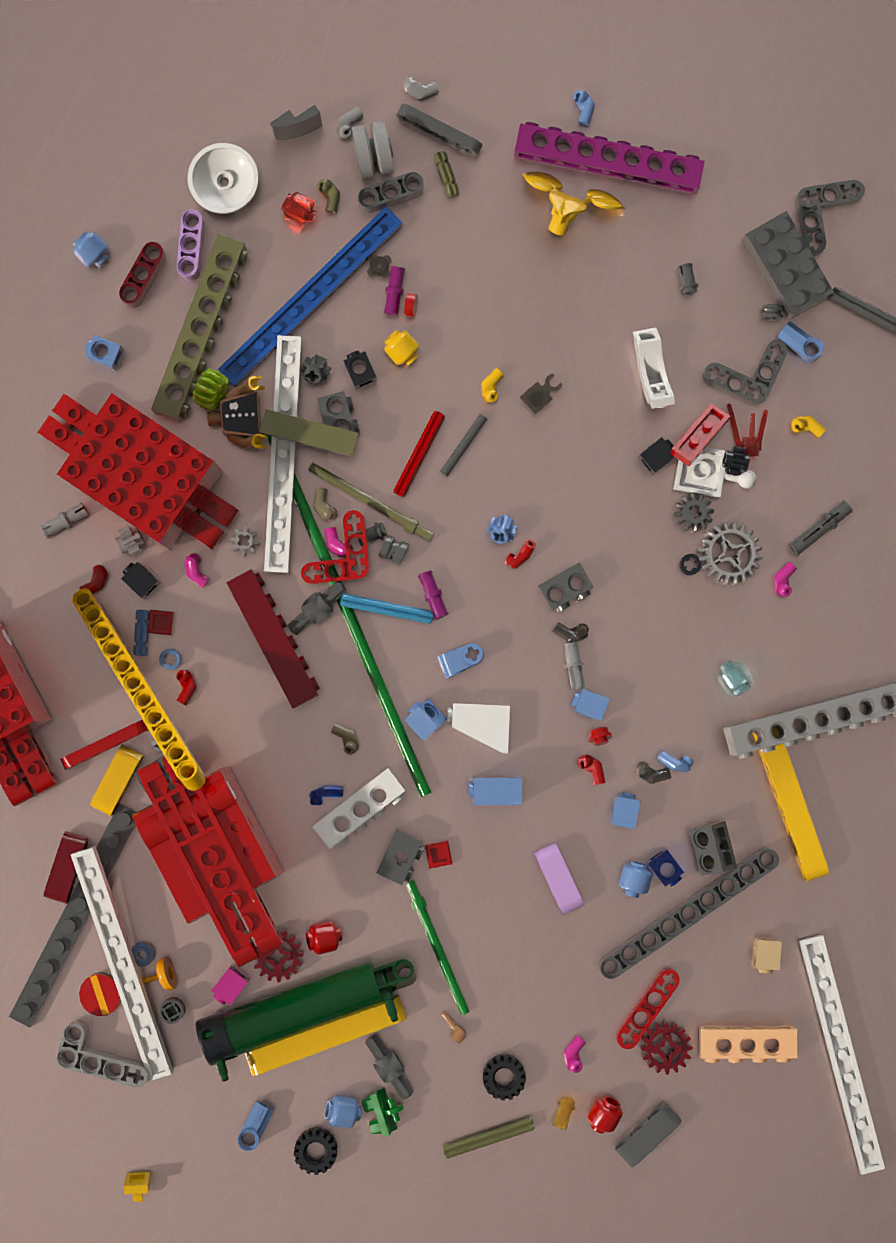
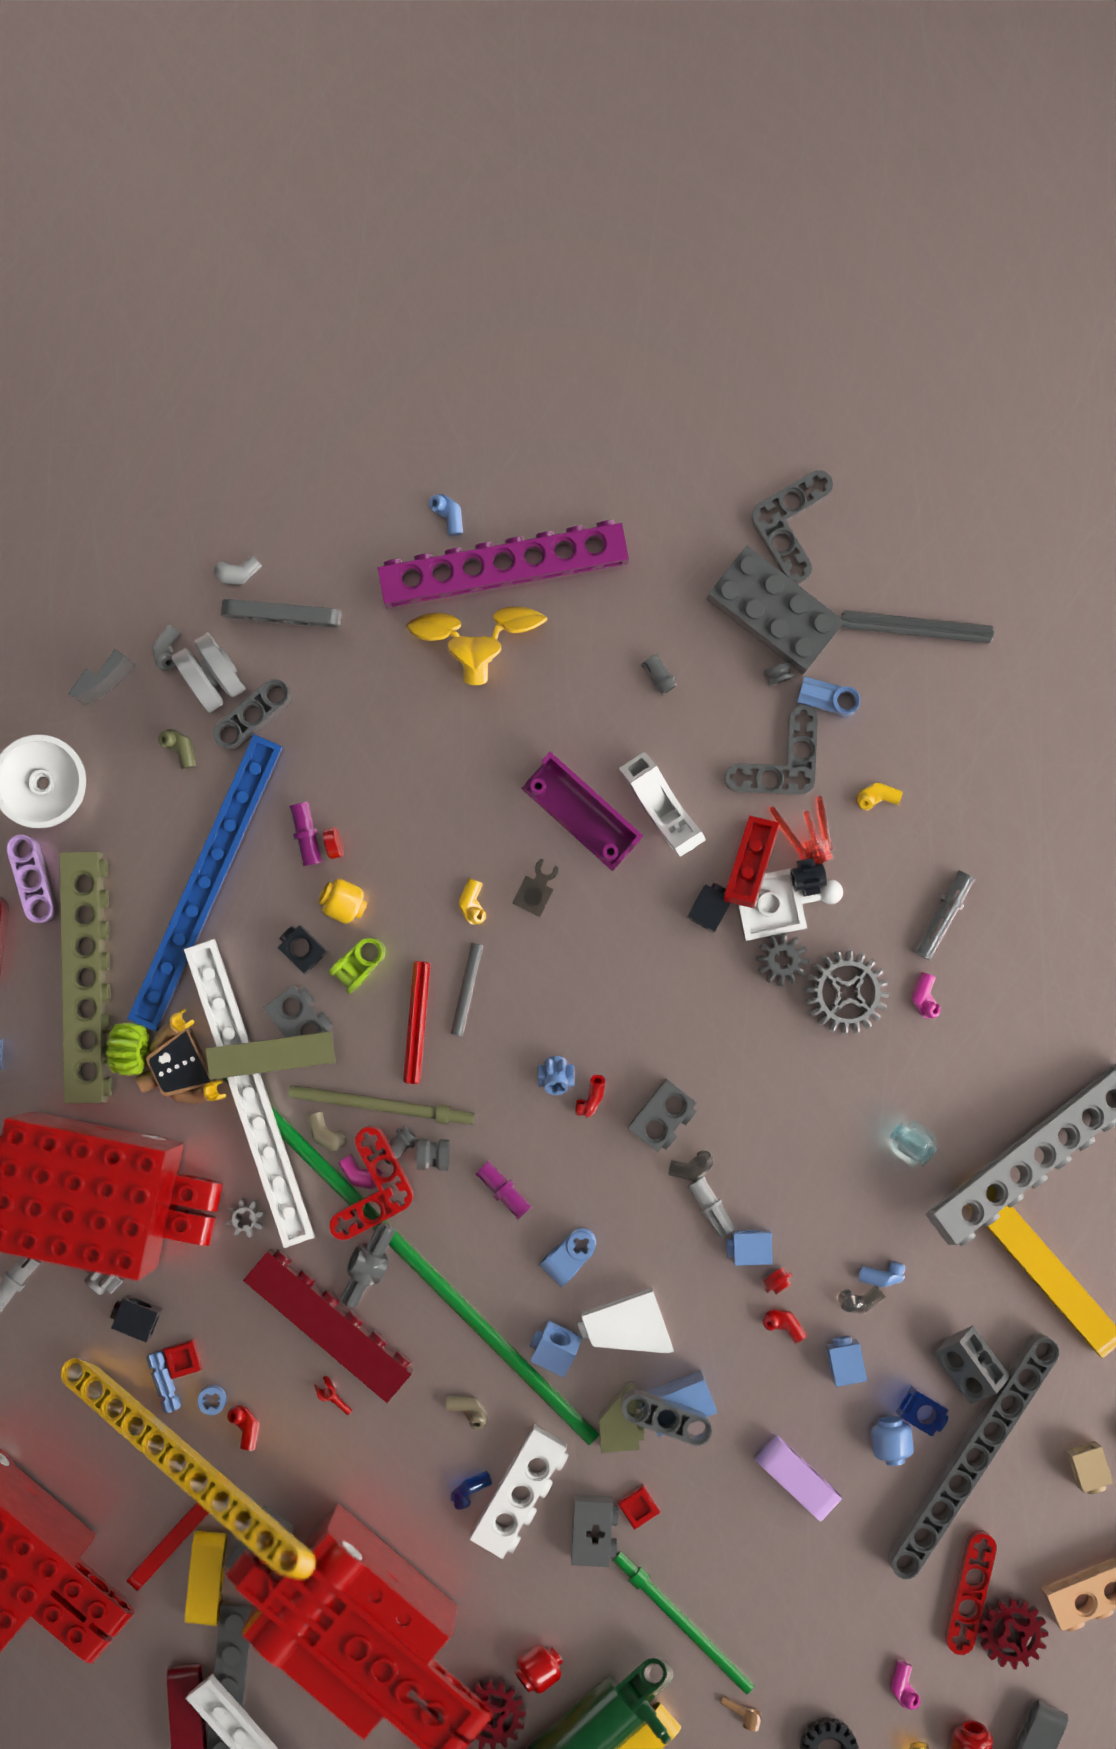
camera: 20 degrees left, 0 degrees up
red arm [79,565,108,594] -> none
dark pink arm [184,553,210,588] -> none
clear red head [280,192,317,227] -> none
dark grey gear [300,354,331,385] -> none
dark azure axle [340,593,433,624] -> none
clear smoke plate [367,254,392,279] -> none
olive axle [434,151,459,197] -> none
black bush [679,554,702,576] -> none
none -> red hand [314,1376,352,1416]
none -> lime piece [328,937,386,995]
none -> magenta piece [521,751,643,872]
none -> olive slope [598,1381,644,1453]
none -> dark grey beam [621,1389,712,1446]

